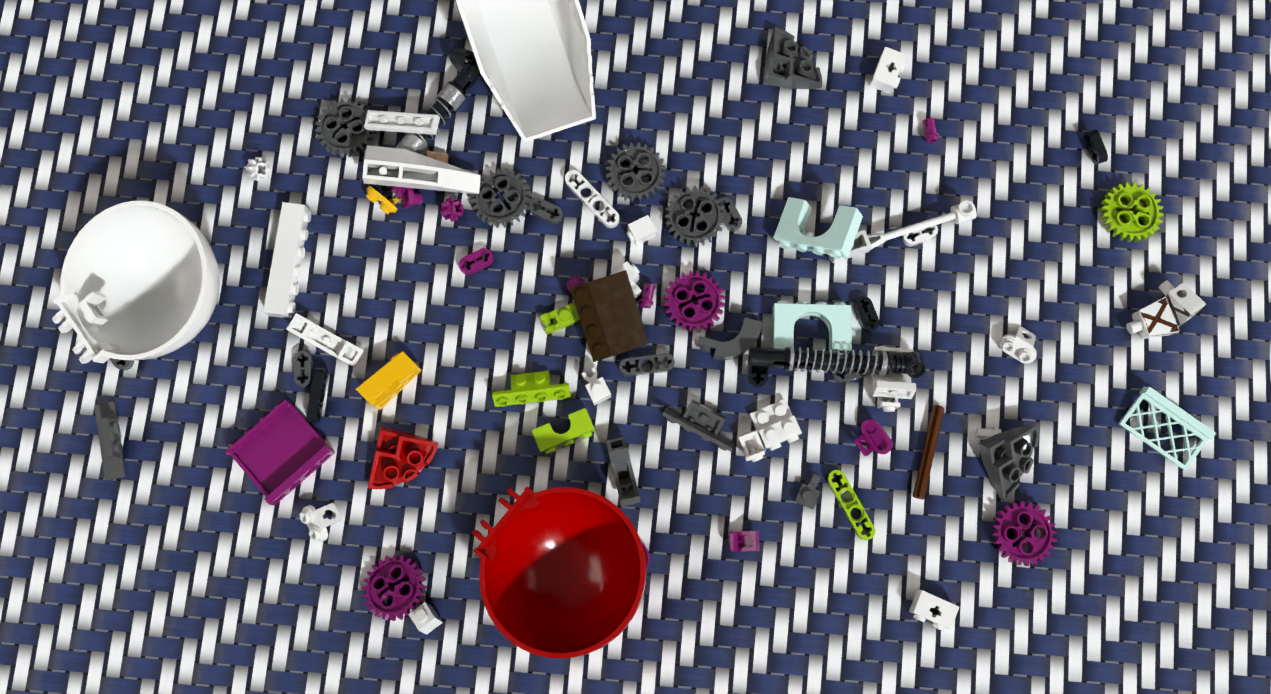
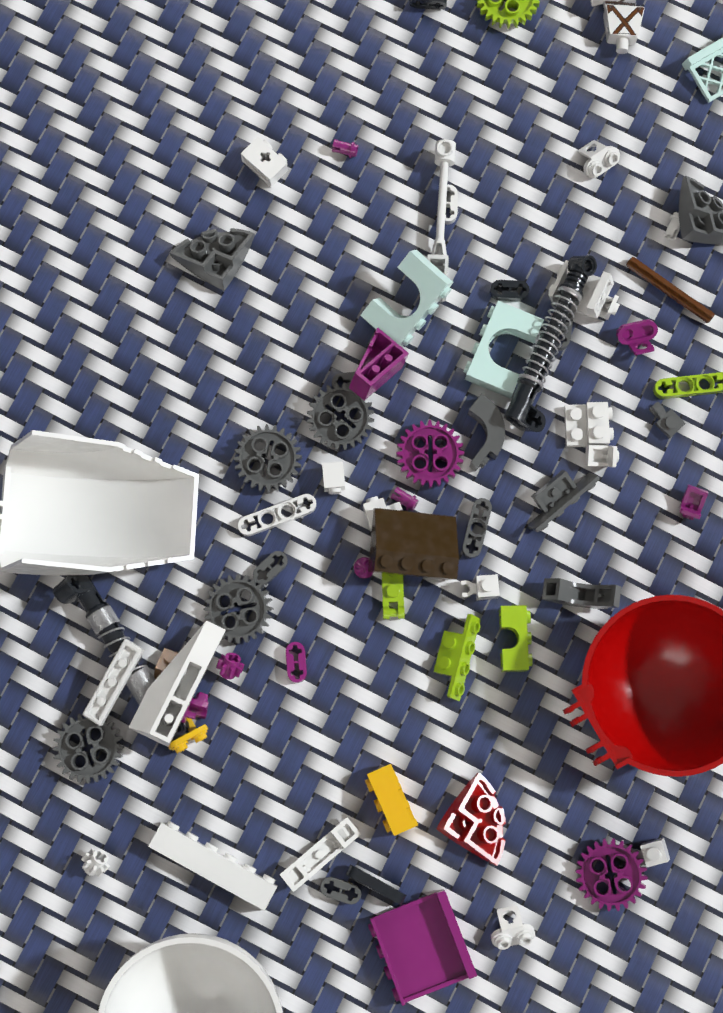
camera: 70 degrees left, 0 degrees up
none -> magenta wedge [349,328,409,401]

